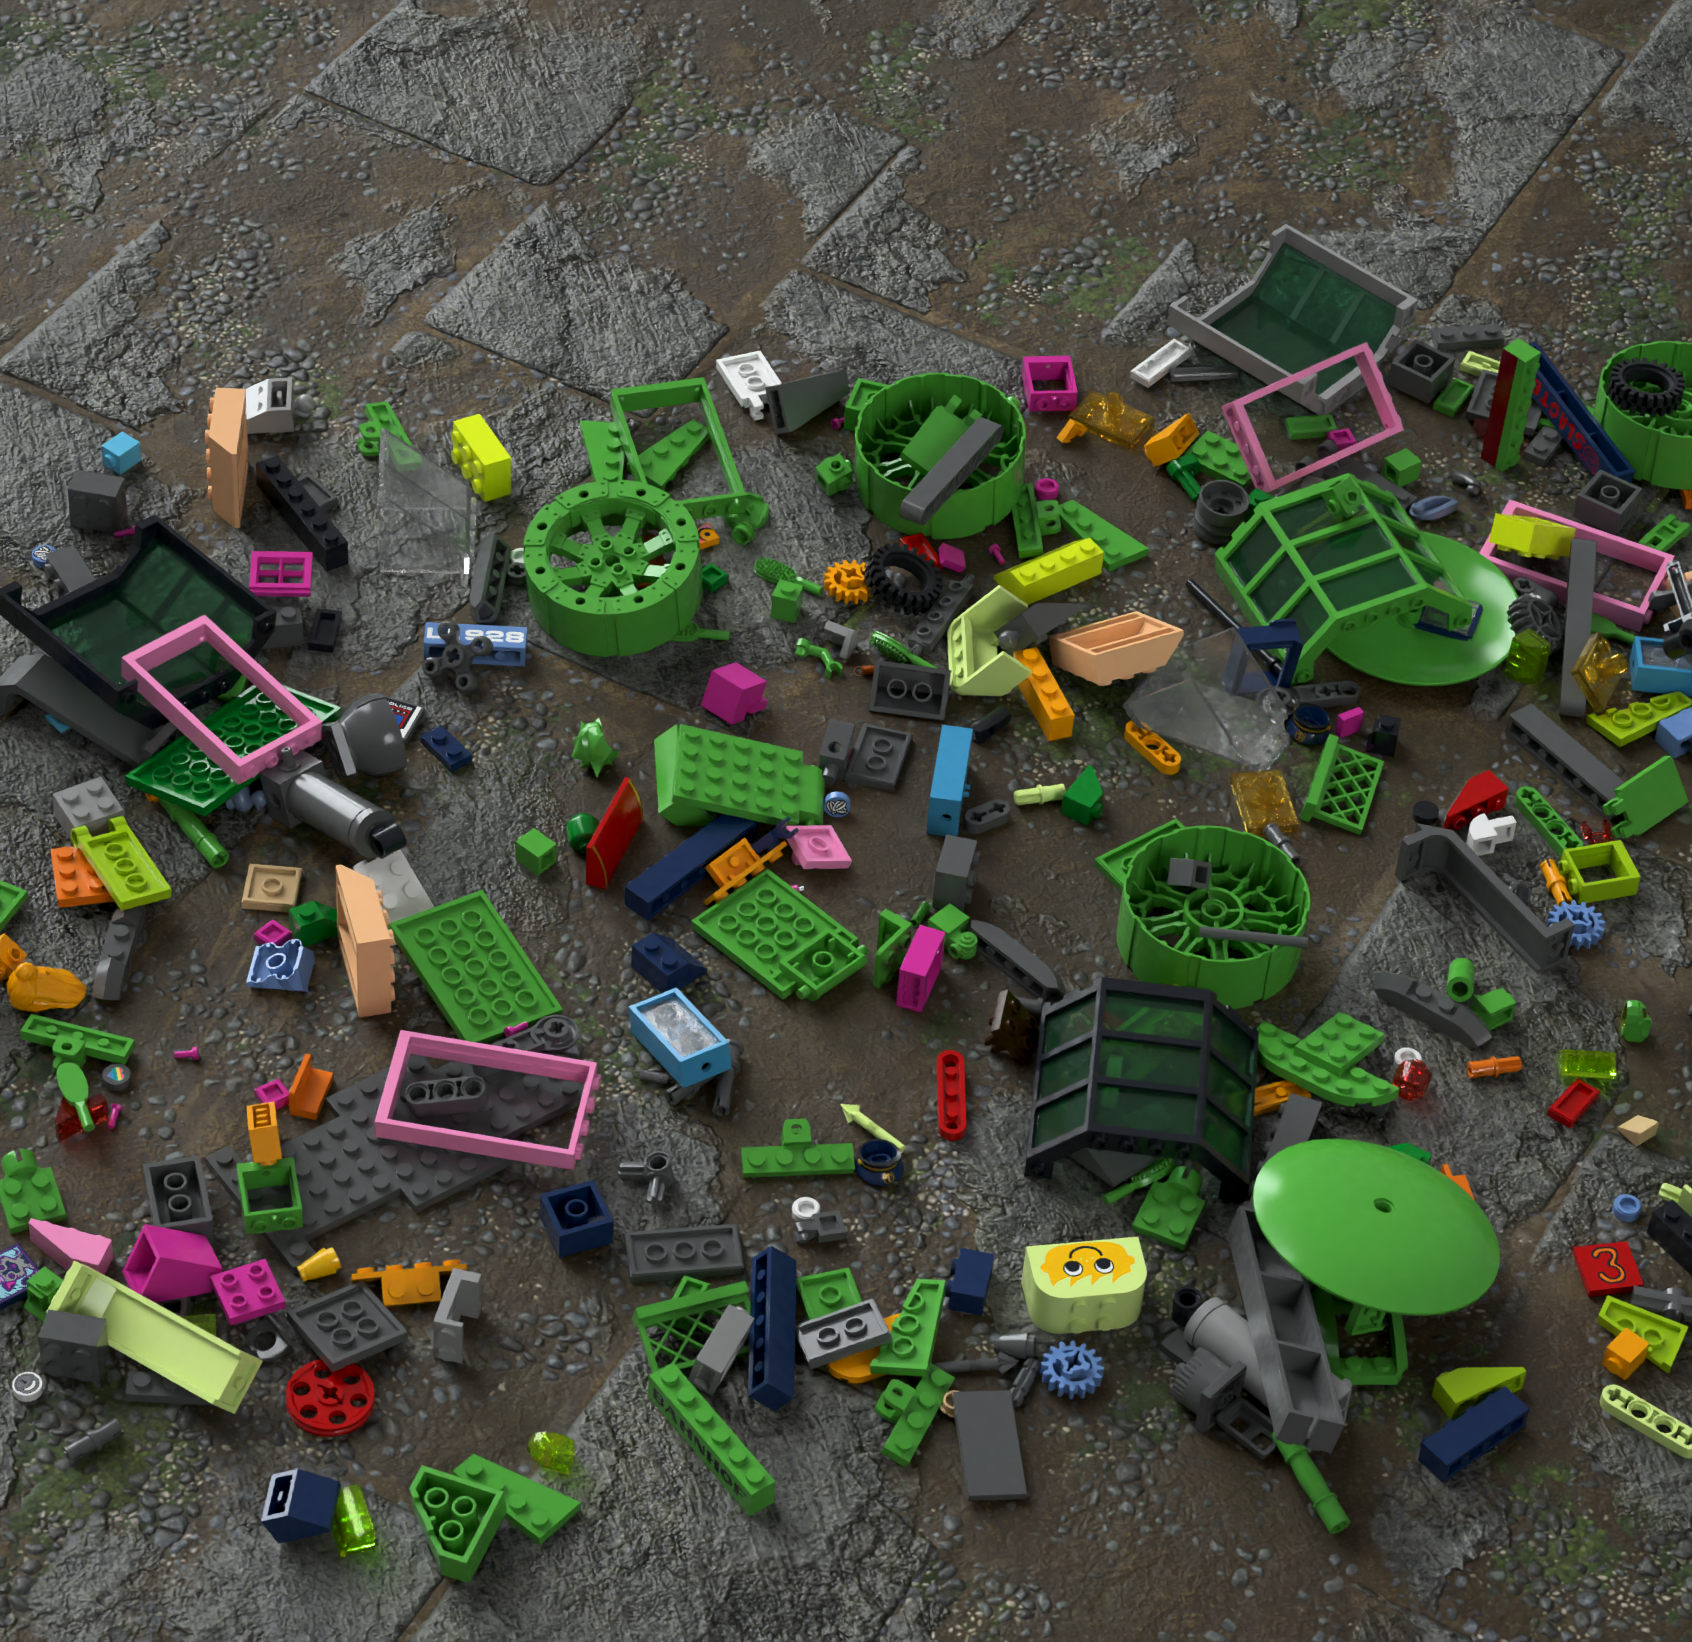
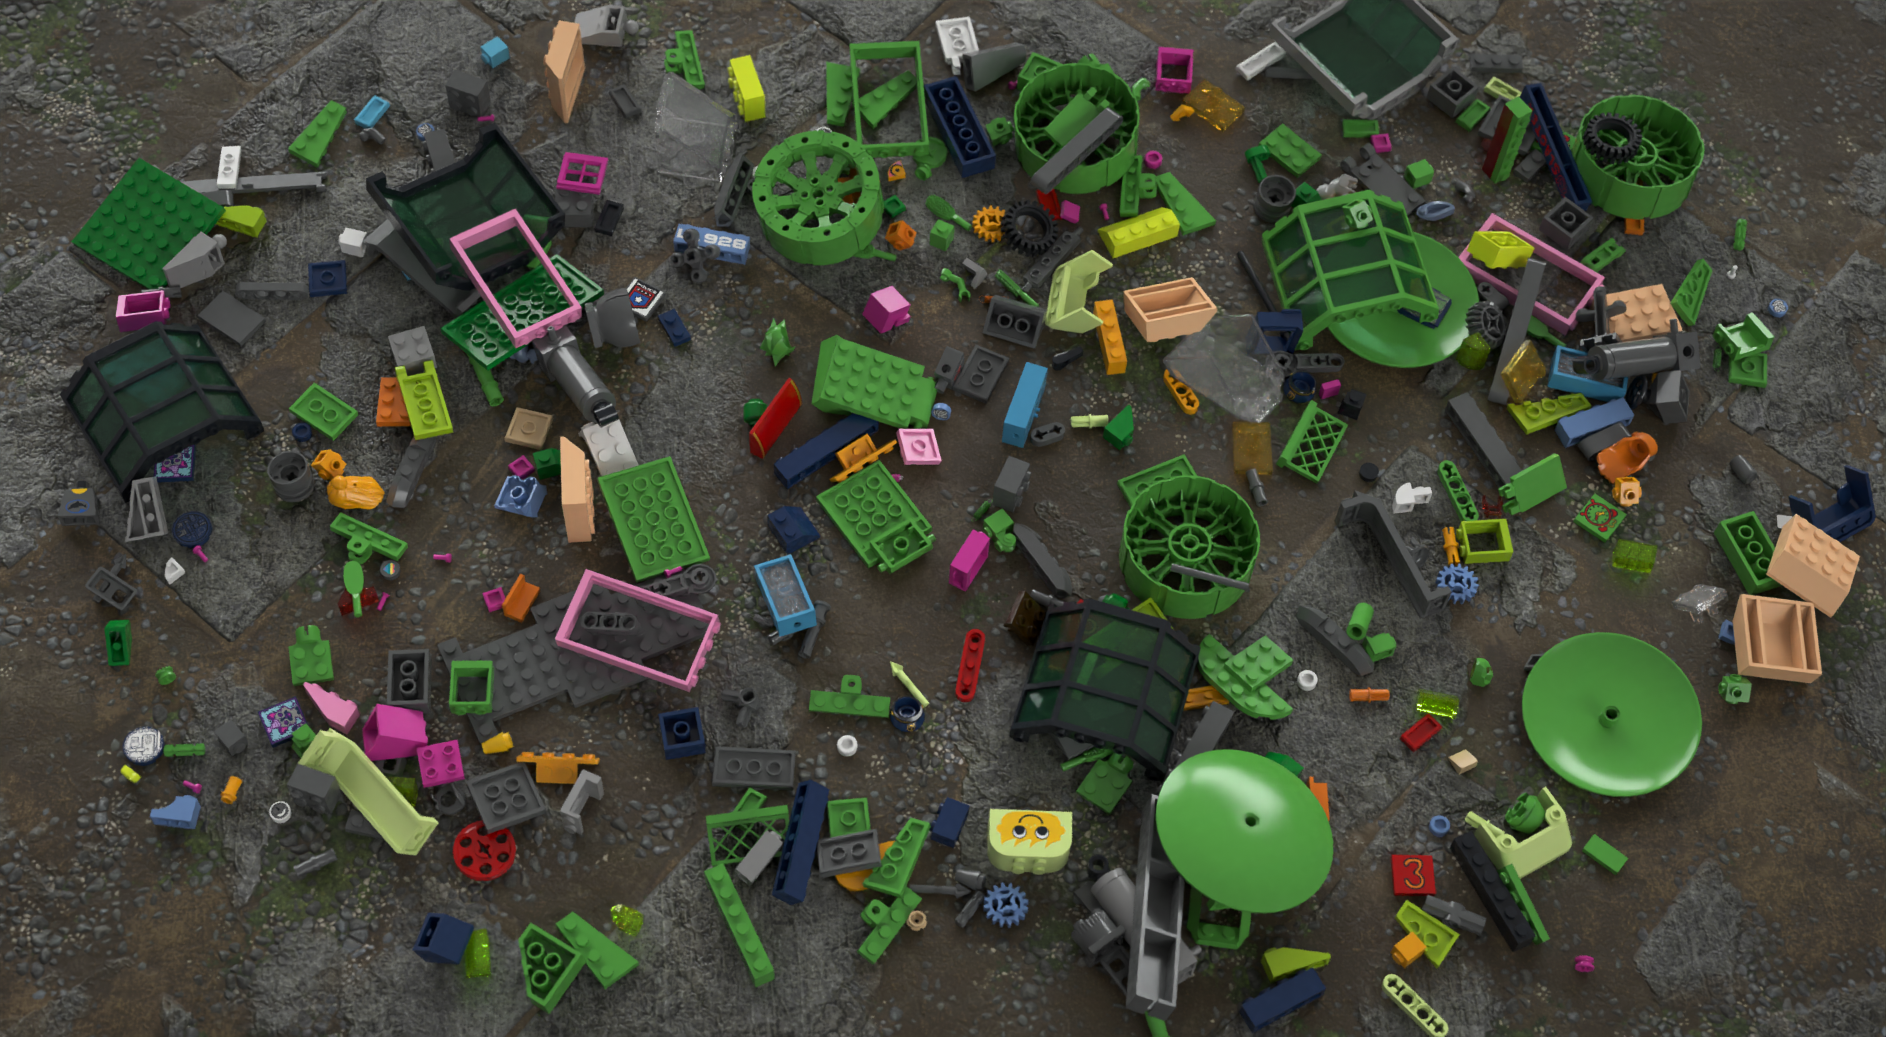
camera: 10 degrees right, 15 degrees up
light orange brick [247,1101,282,1166] -> none
black brick [256,455,348,572] -> none
bright green brick [515,828,557,875] -> none
dark blue plate [751,817,799,854] -> none
dark grey plate [794,1210,847,1244] -> none
bright green bracket [873,909,912,989] -> none
dark grey tile [952,1390,1027,1501] -> none
dark grey slope [994,603,1084,656] -> none
light orange slope [1144,413,1200,467] -> none
dark grey brick [1167,858,1212,890] -> none
bright pink door [1221,342,1404,493] -> none
clear red head [1392,1059,1432,1101] -> none
red slope [1444,770,1509,831] -> none
none -> orange brick [885,220,916,251]
none -> dark blue brick [924,76,996,178]

